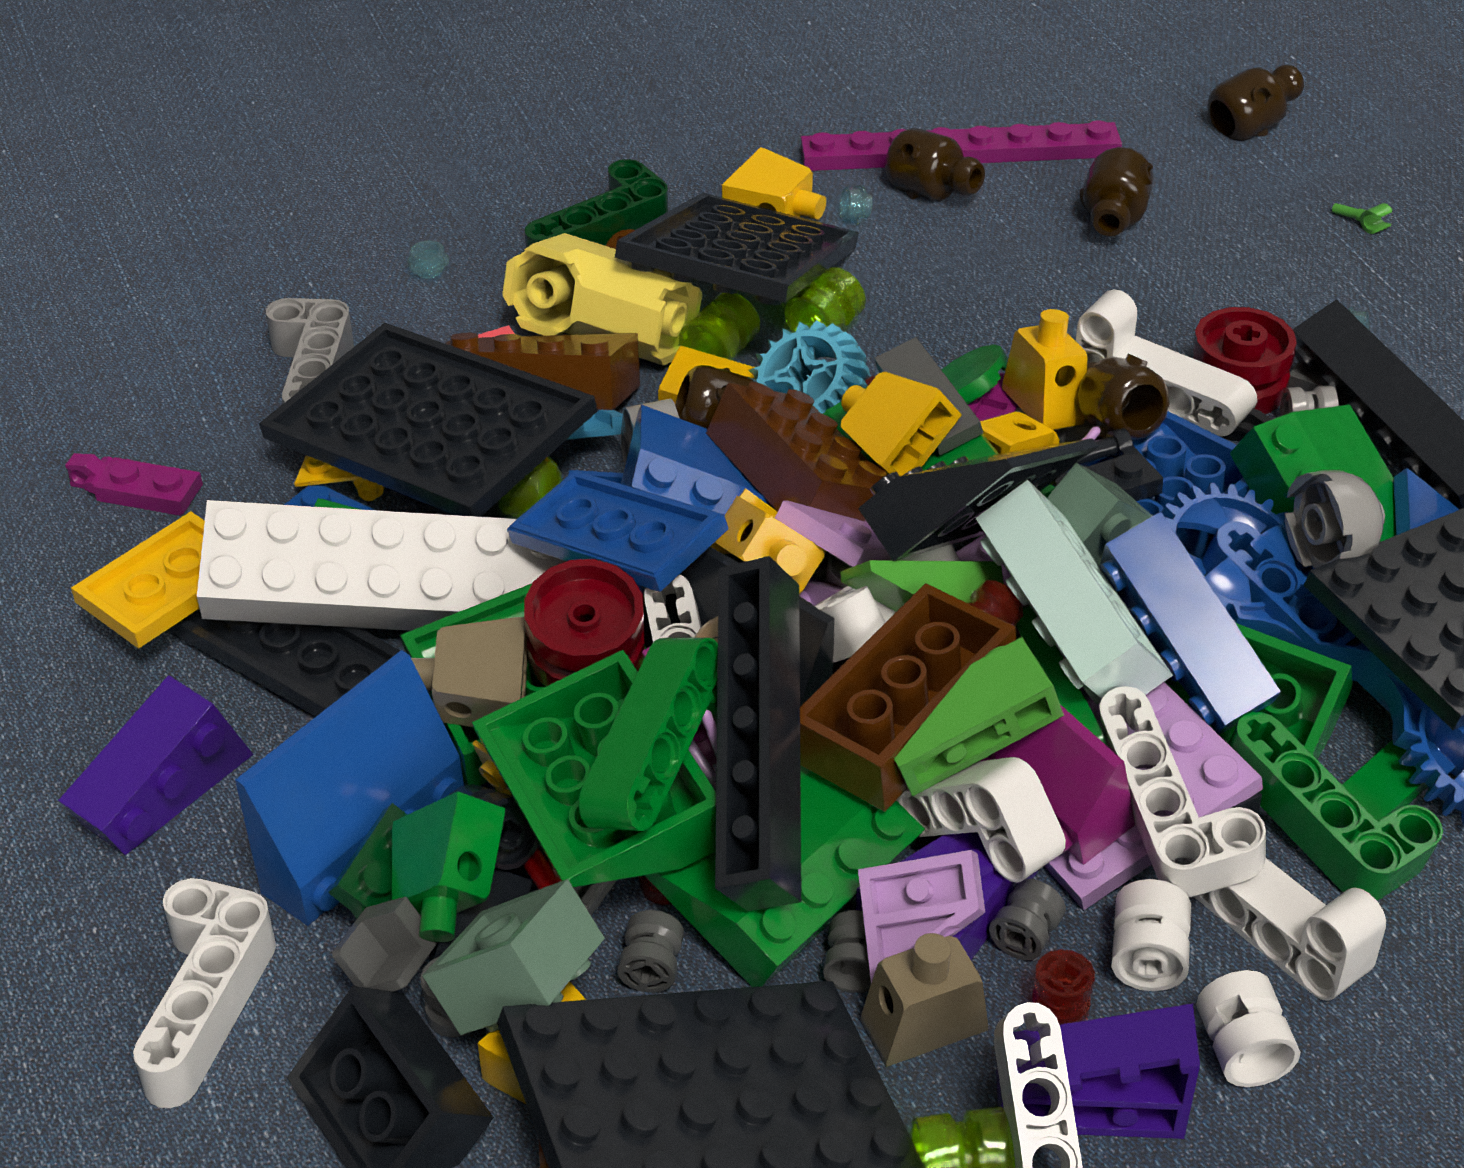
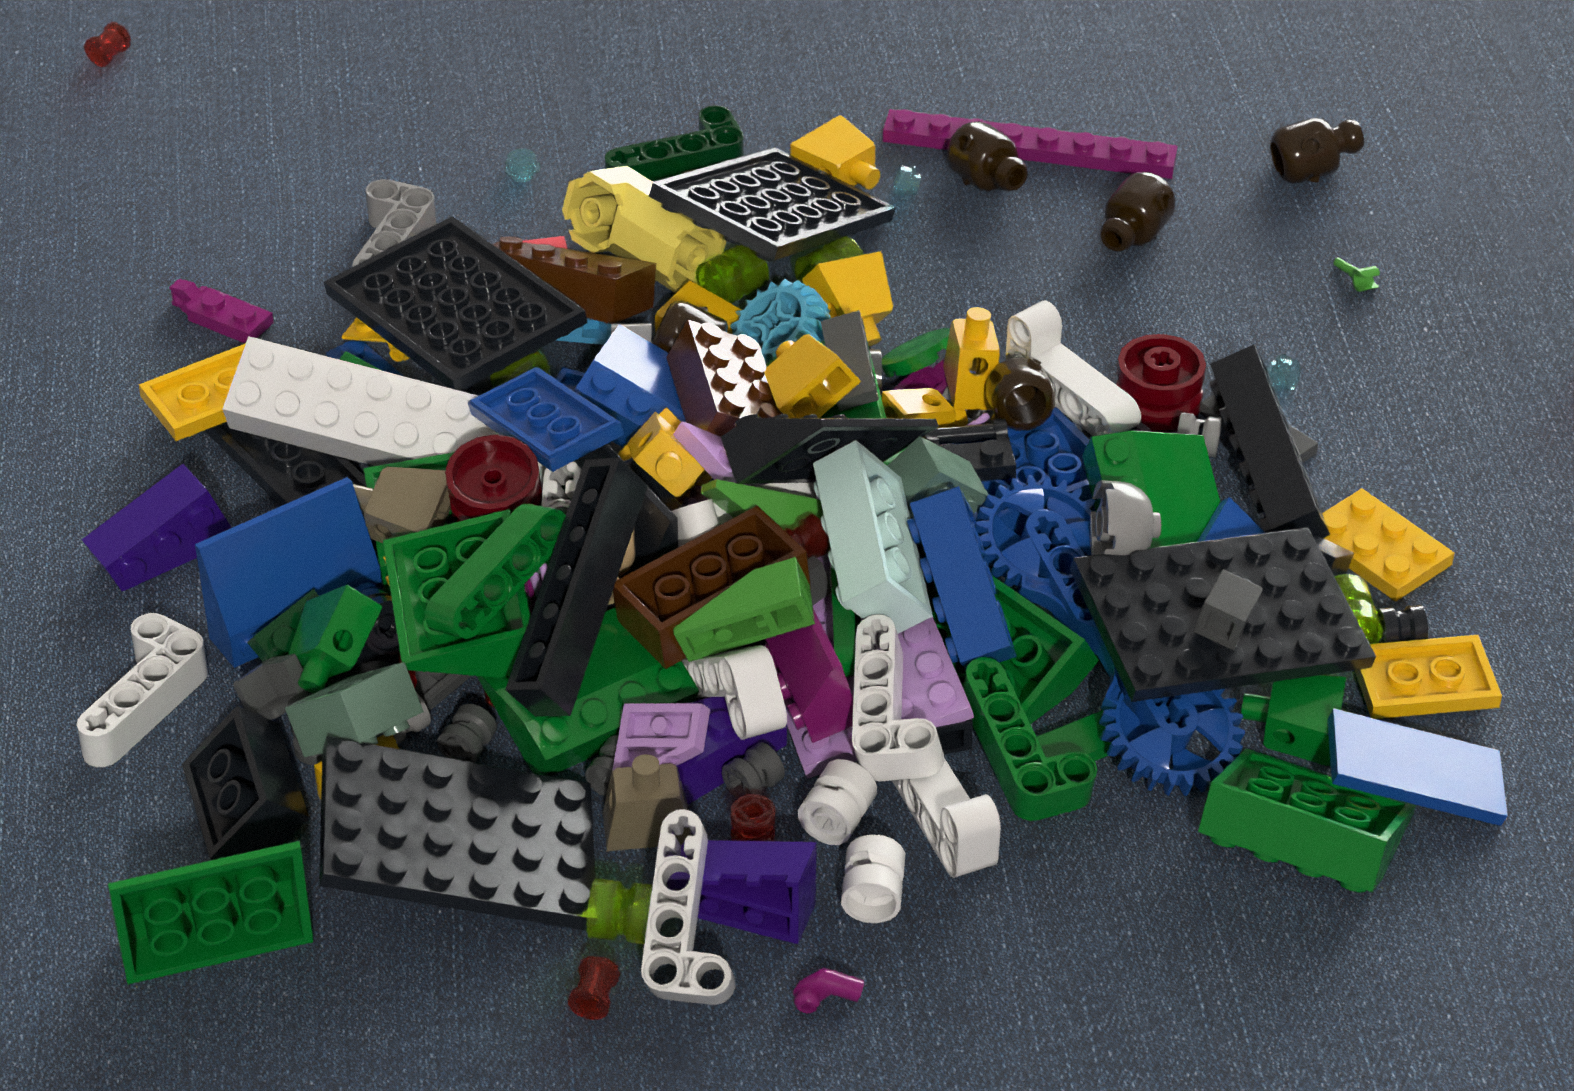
camera: 15 degrees right, 0 degrees up
none -> yellow torso [802,251,893,347]

